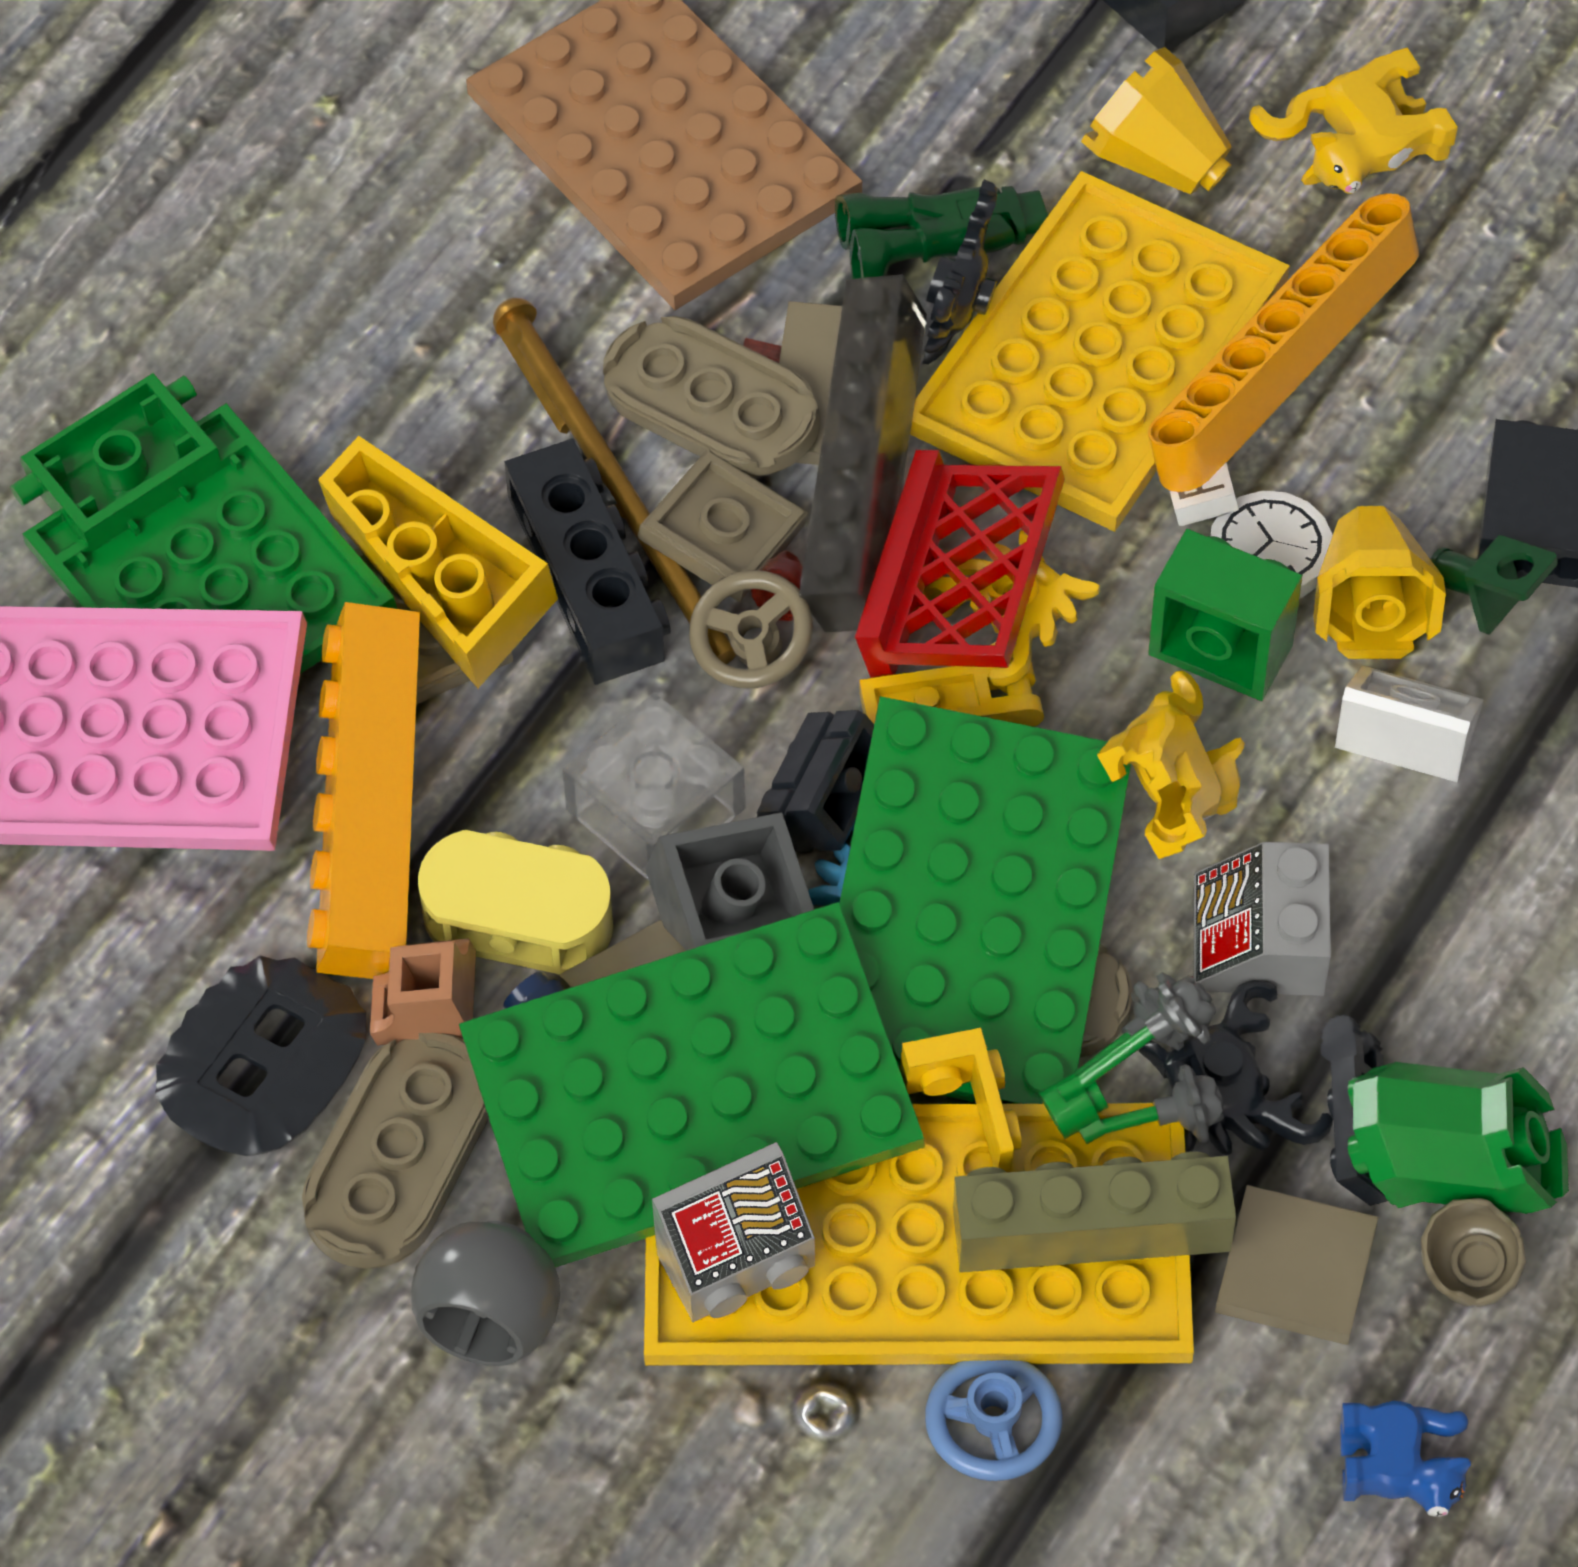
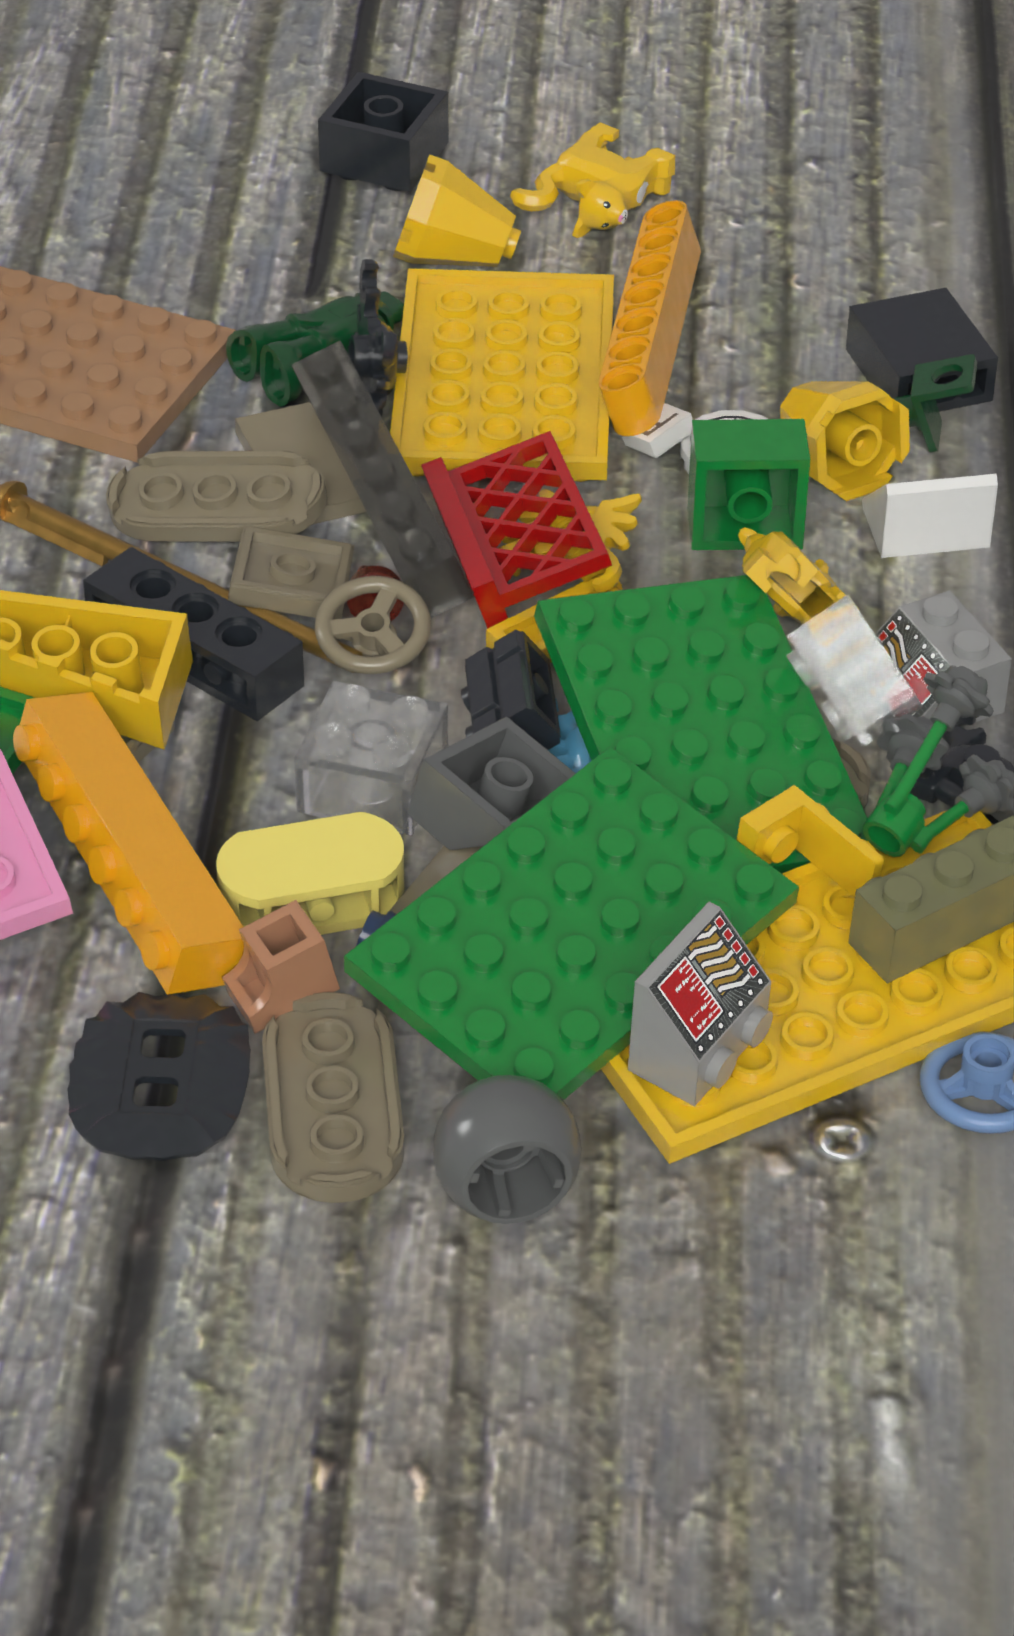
camera: 30 degrees left, 15 degrees down
none -> clear brick [786,594,923,747]

